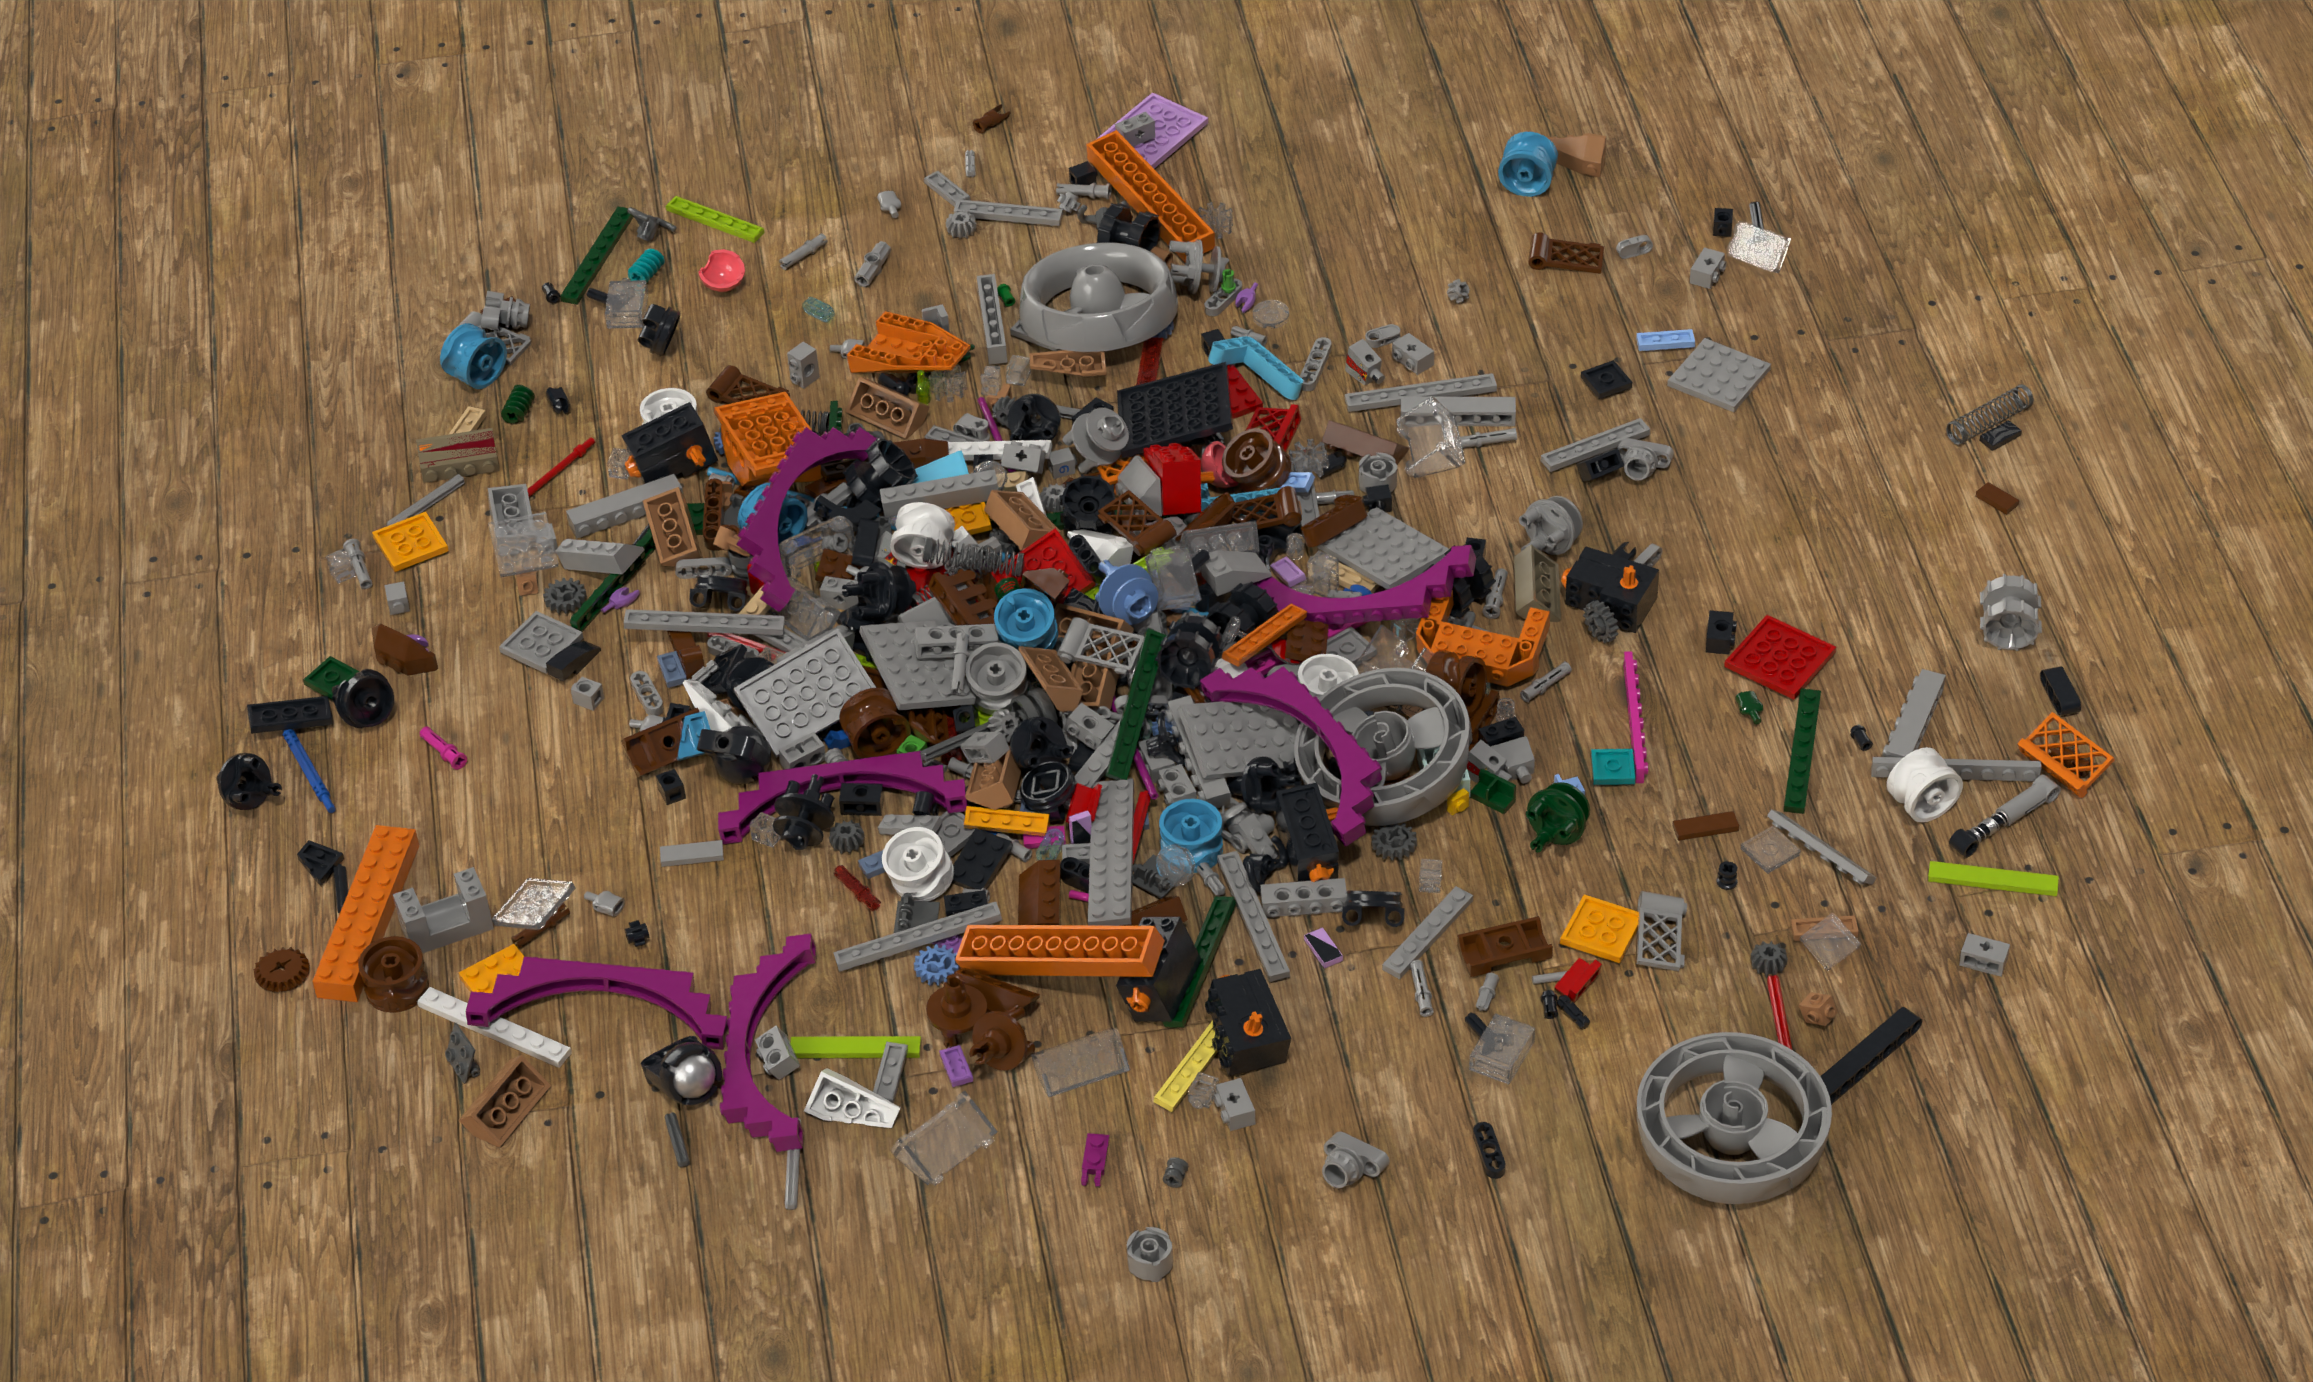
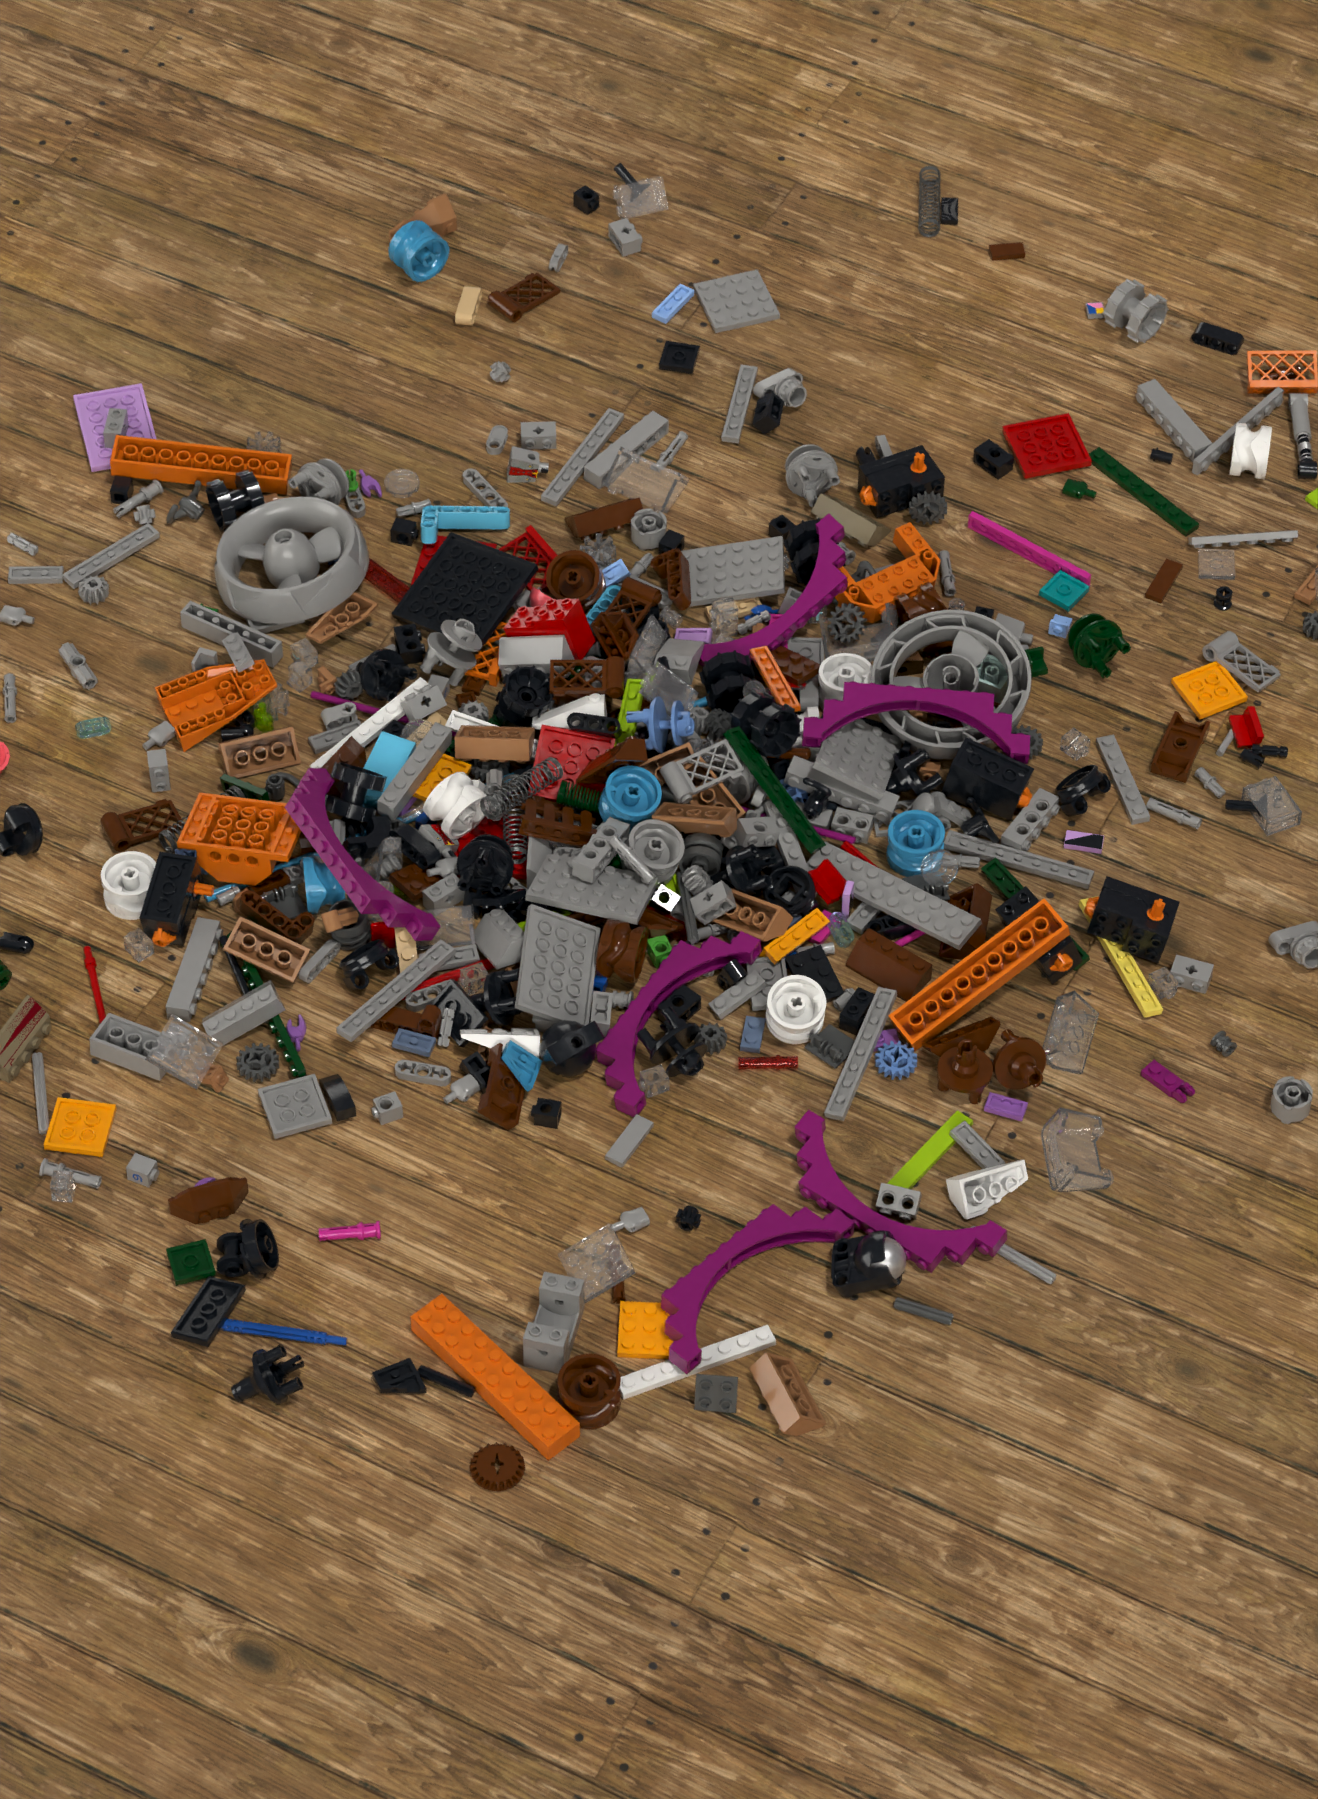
camera: 55 degrees left, 5 degrees up
none -> light grey plate [222,631,255,673]
none -> tan beam [455,286,482,326]
none -> dark grey gear [827,603,867,643]

